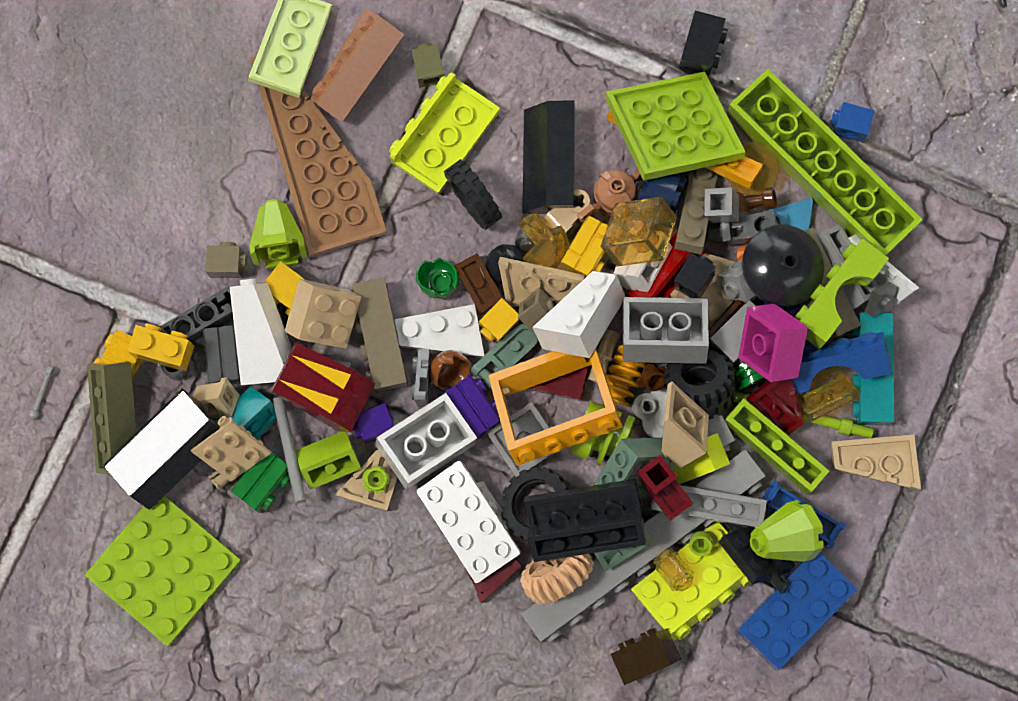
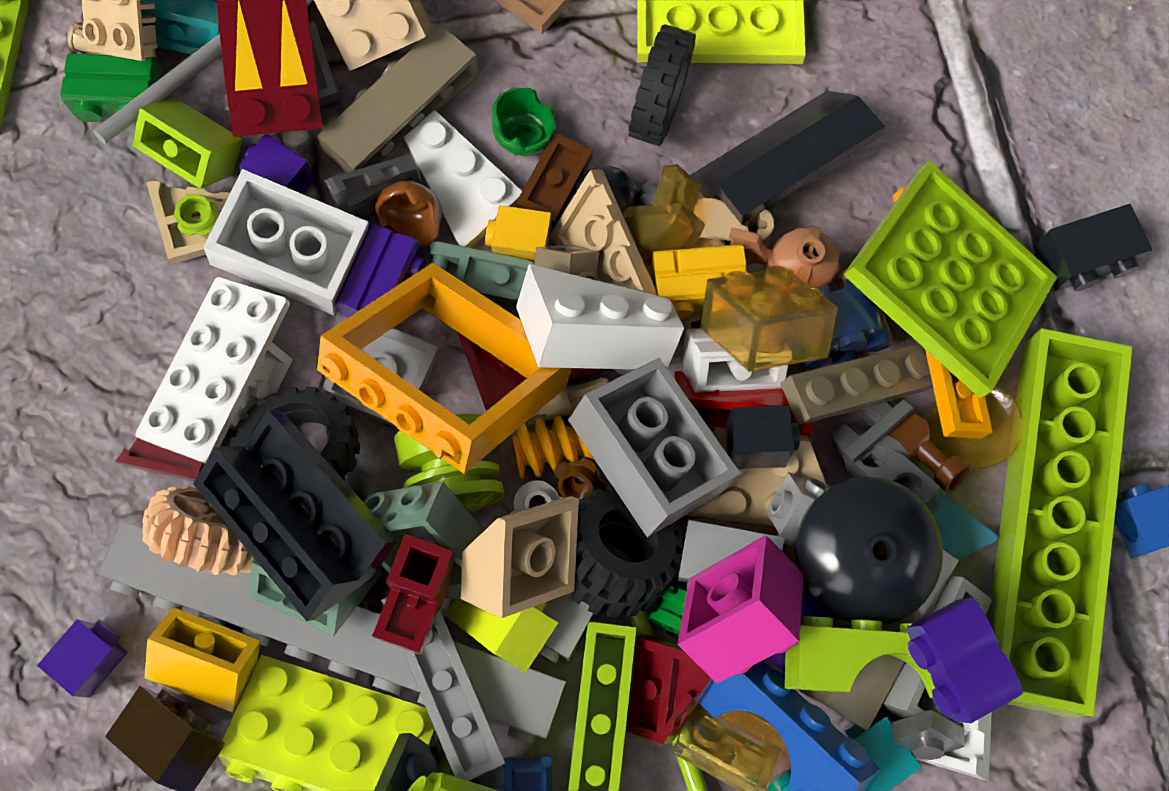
camera: 50 degrees right, 5 degrees down
clear yellow brick [654,549,694,591] -> none
lime hinge [689,531,712,556] -> none
light grey brick [705,188,739,223] -> none
none -> dark purple brick [37,619,128,698]
none -> yellow brick [145,607,261,712]
none -> dark purple brick [906,598,1023,724]

